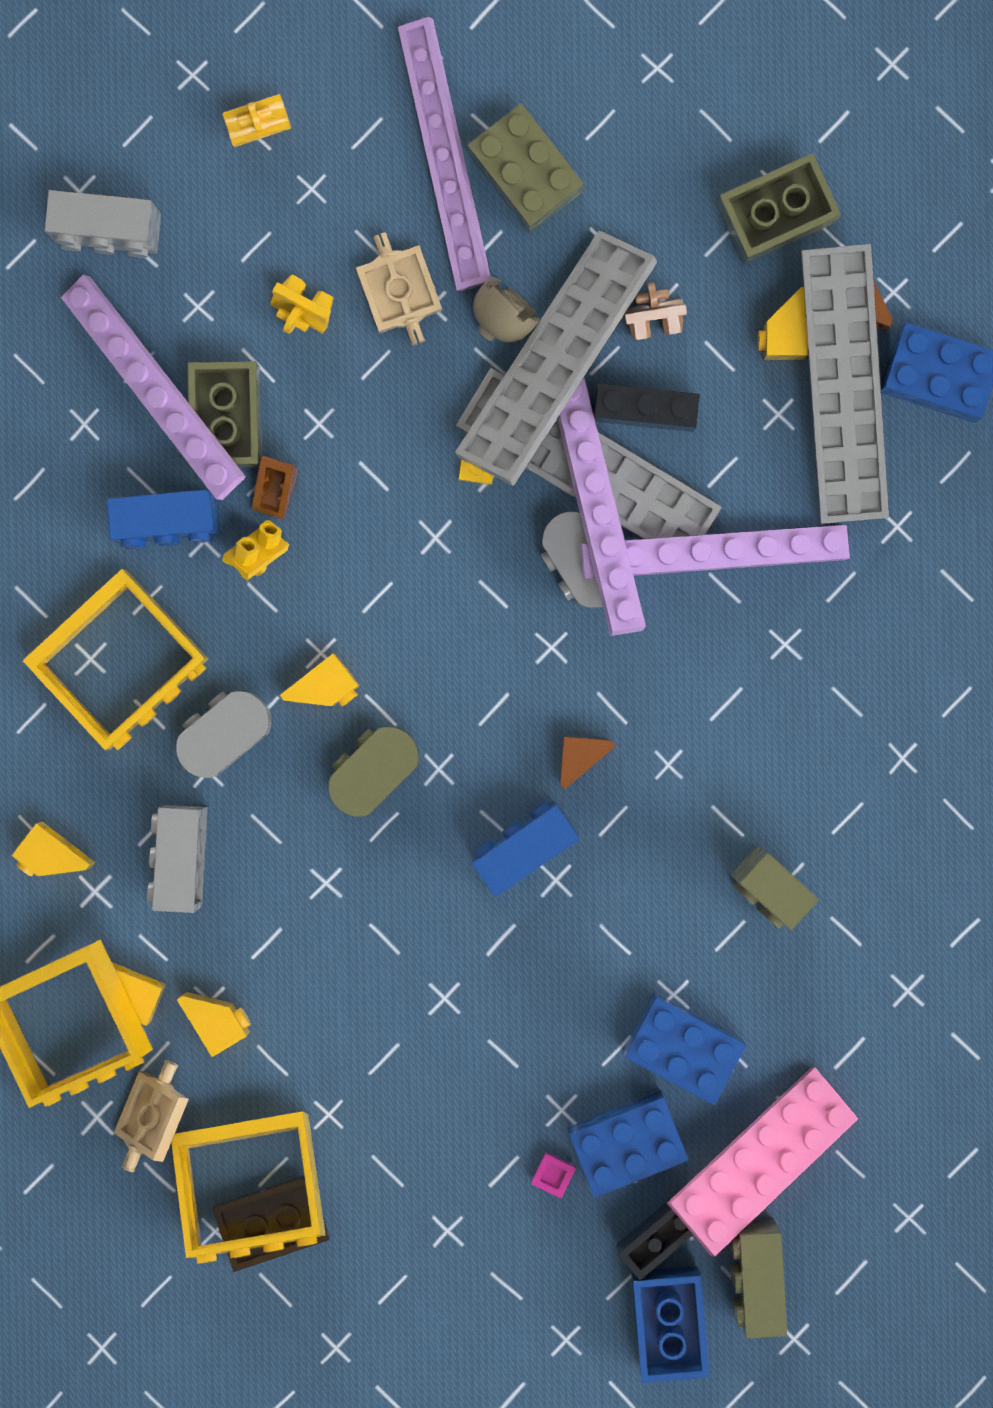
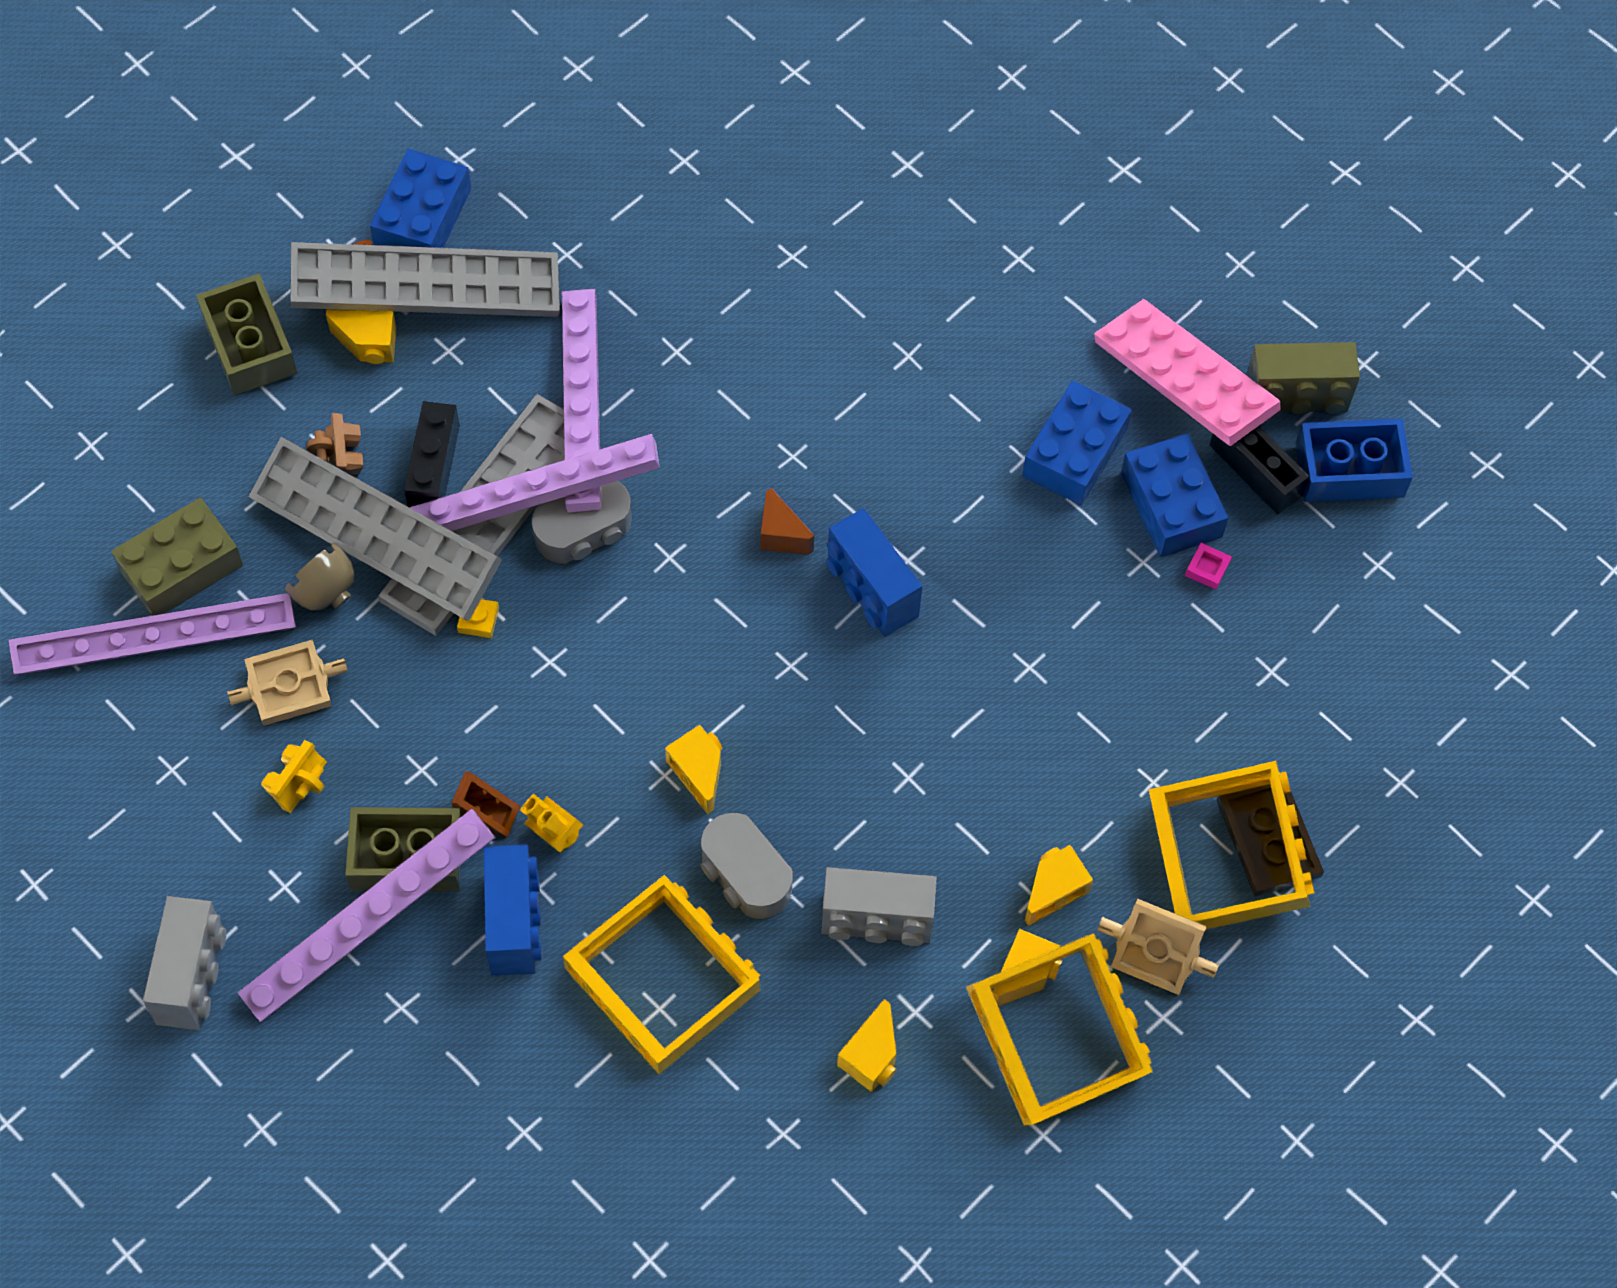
camera: 90 degrees left, 25 degrees down
yellow hips [222,94,291,147] -> none
olive brick [329,727,419,817] -> none
olive brick [730,846,819,930] -> none

